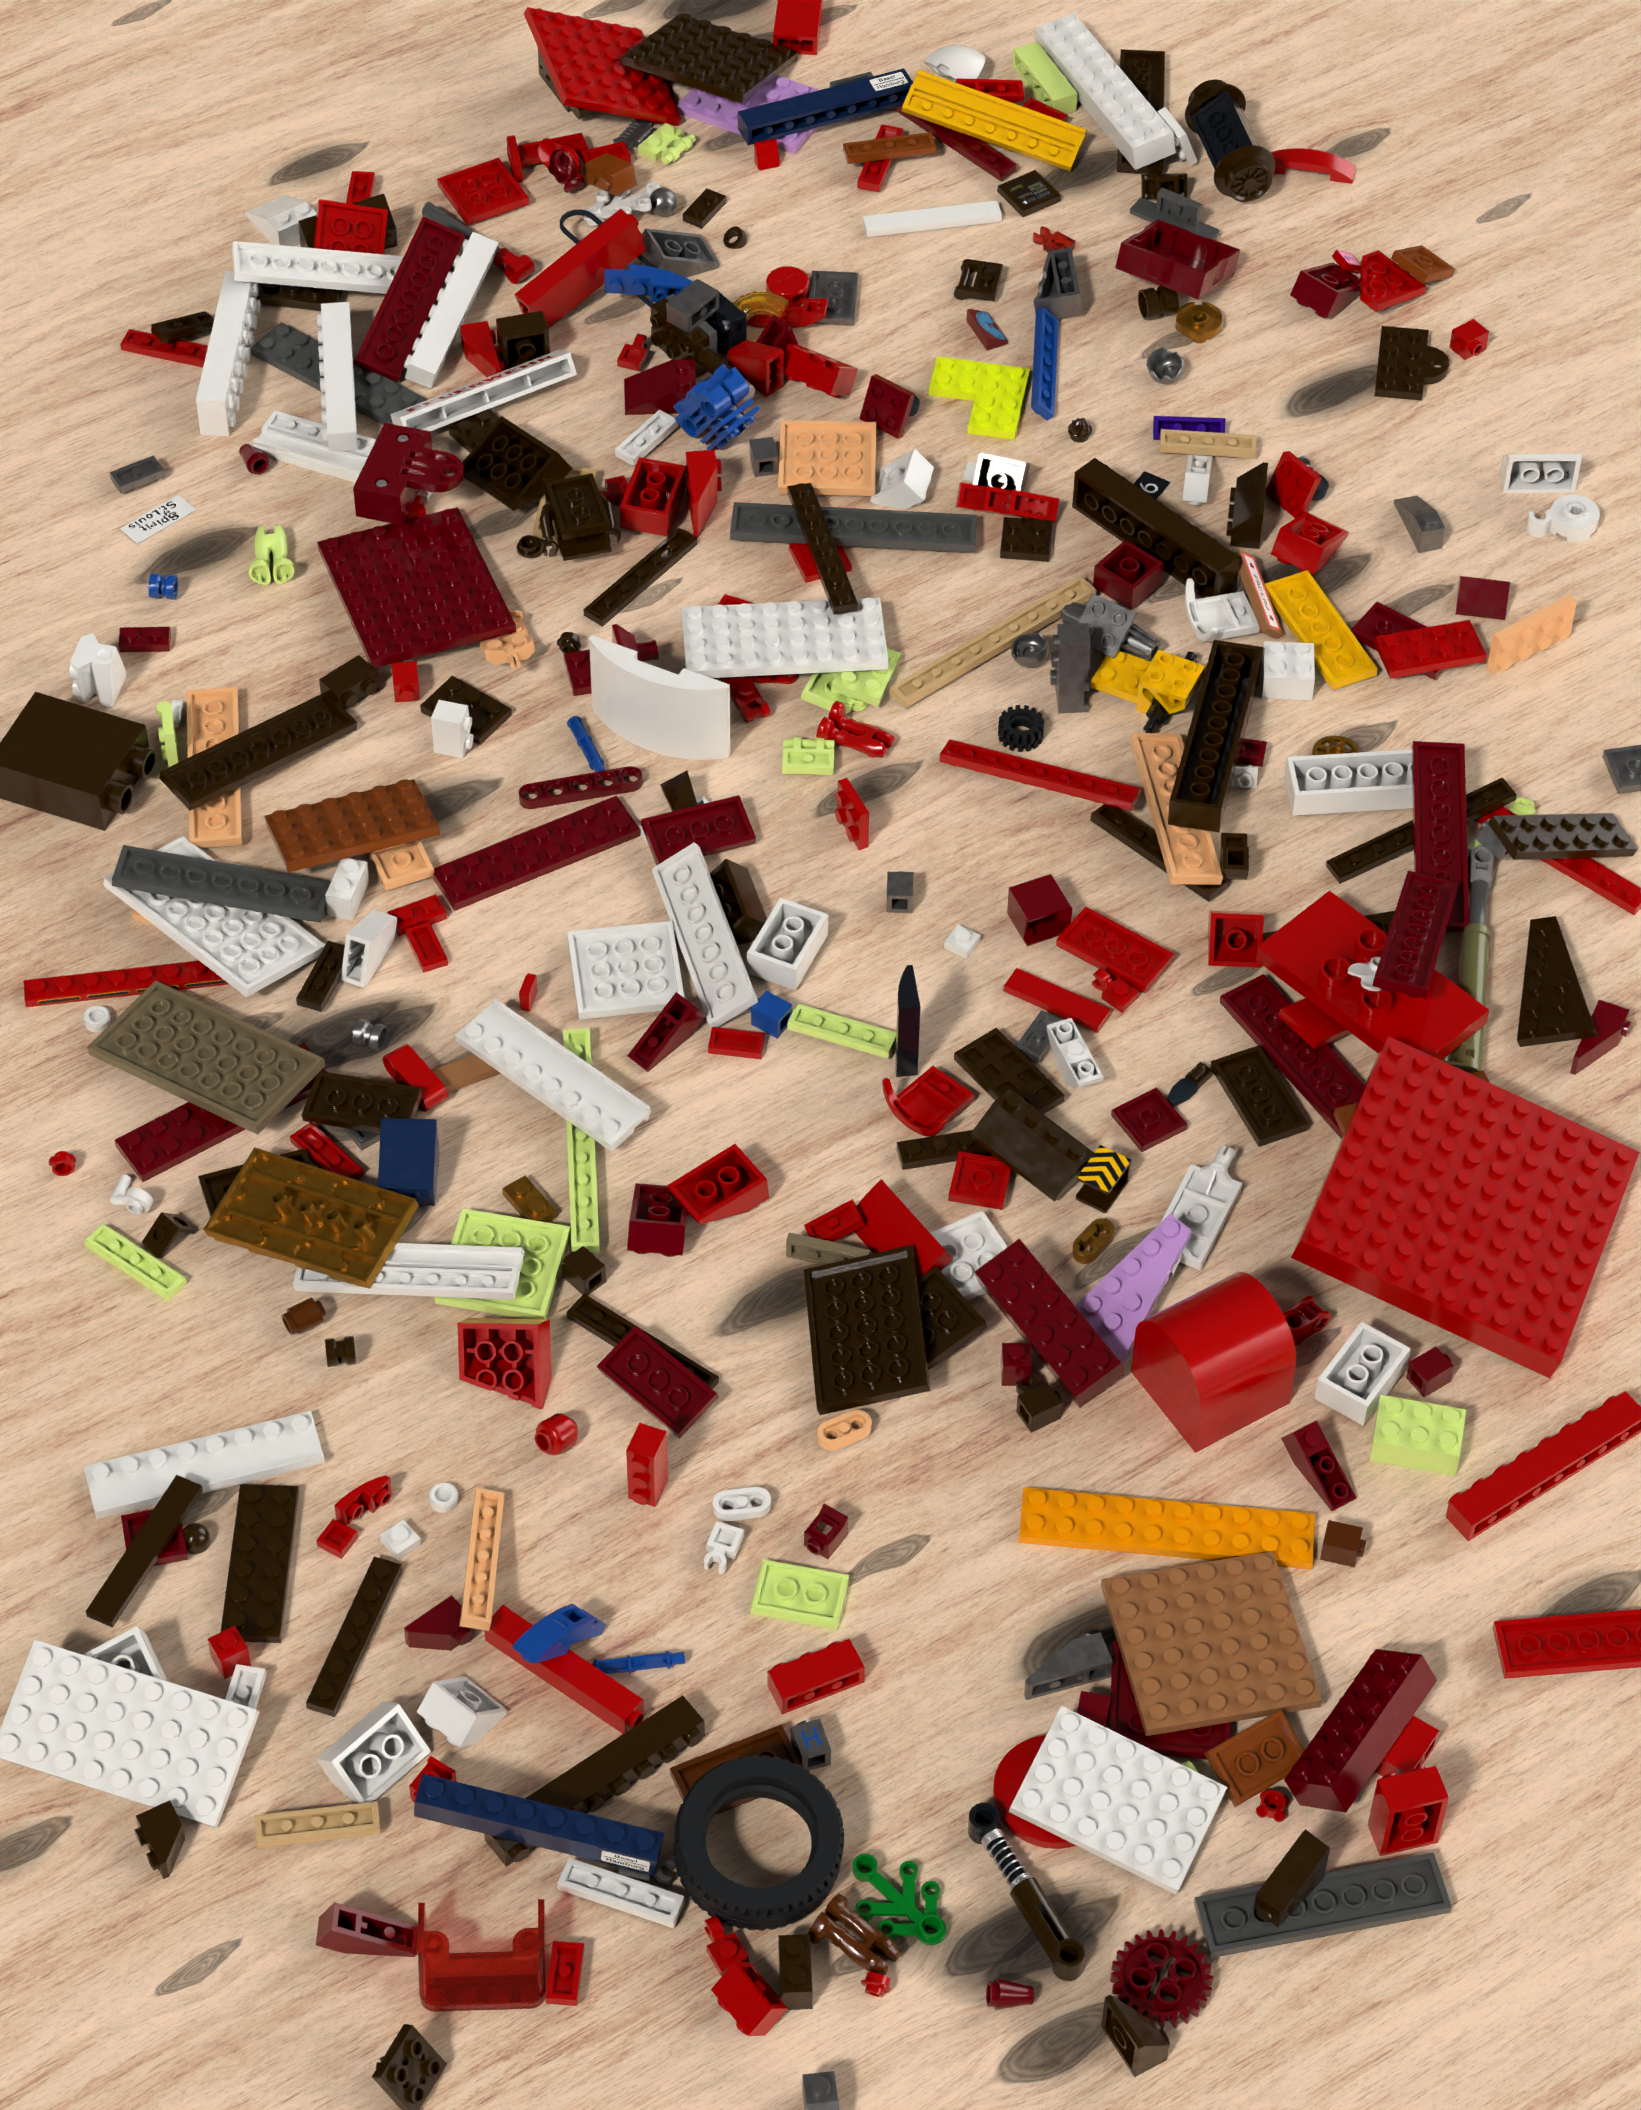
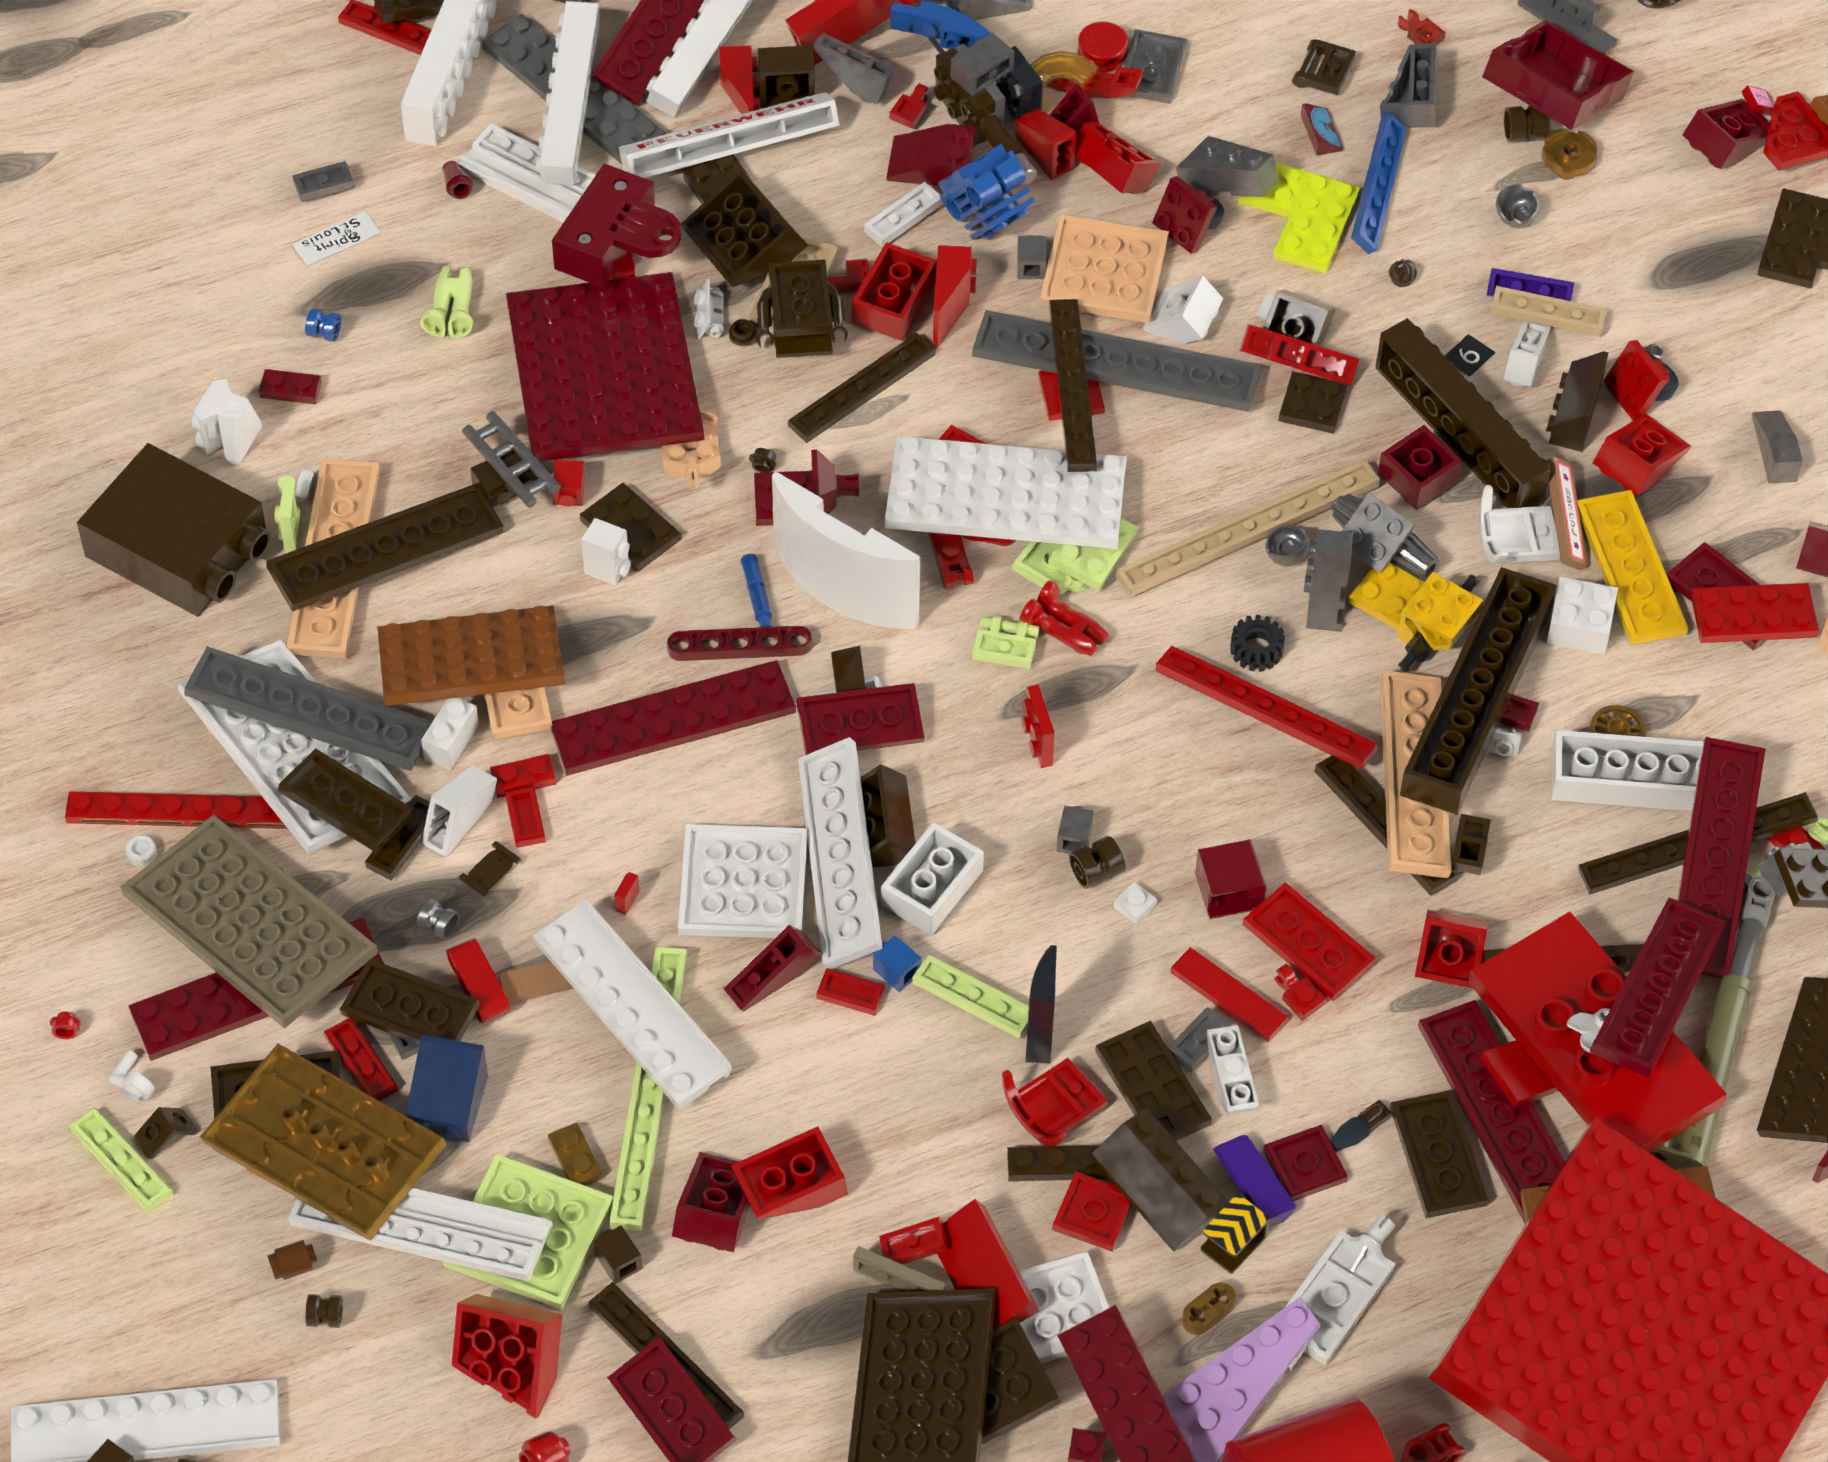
camera: 10 degrees right, 5 degrees up
none -> dark brown plate [278,748,414,853]
none -> dark brown piece [459,841,521,897]
none -> flat silver bar [462,411,561,508]
none -> white hinge [694,279,724,340]
none -> flat silver slope [812,33,896,105]
none -> dark brown wheel [1069,836,1126,889]
none -> flat silver wedge [1176,136,1280,197]
none -> dark purple slope [1213,1135,1296,1223]

